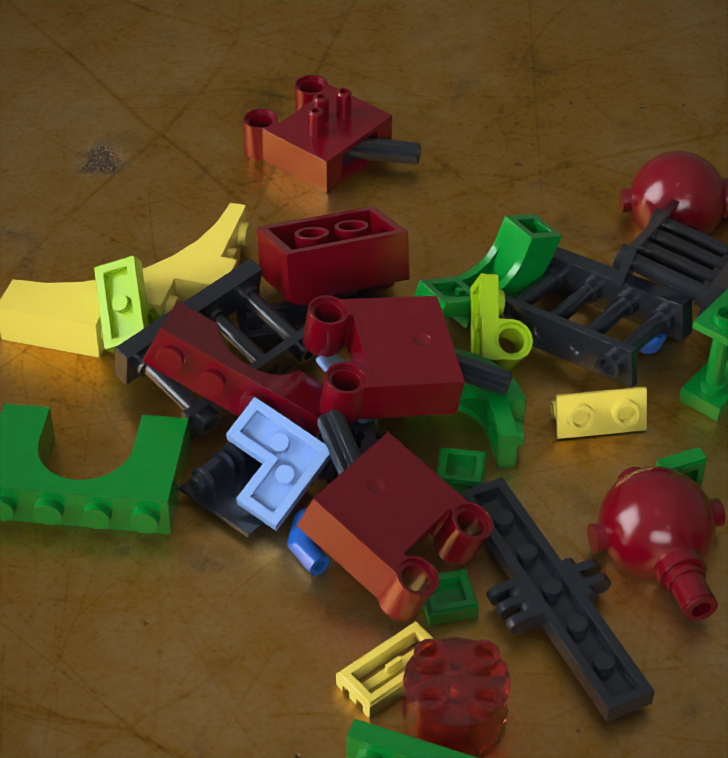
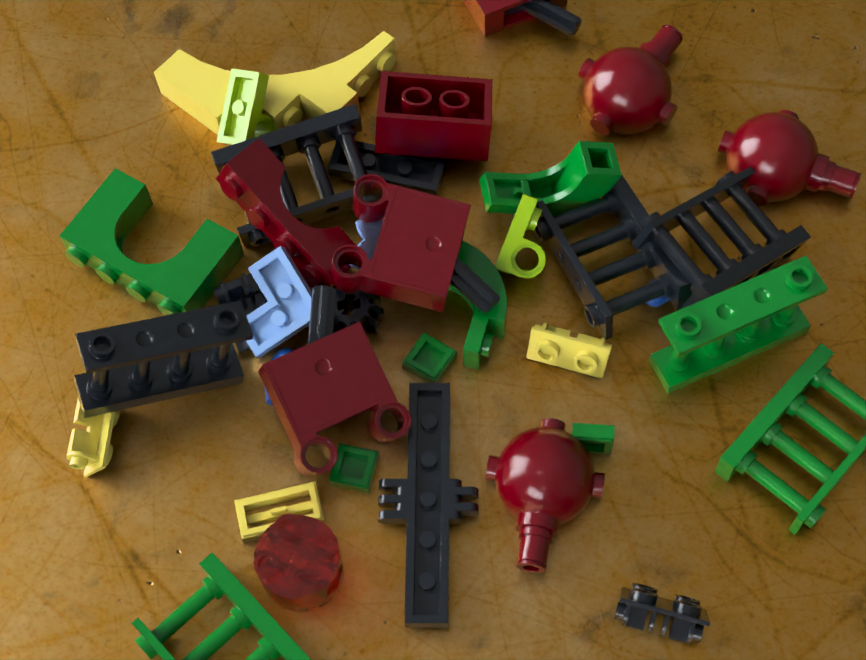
camera: 30 degrees right, 20 degrees up
none -> light yellow hinge [66,399,120,477]
none -> black fence [74,300,253,418]
none -> dark red piece [578,25,683,135]

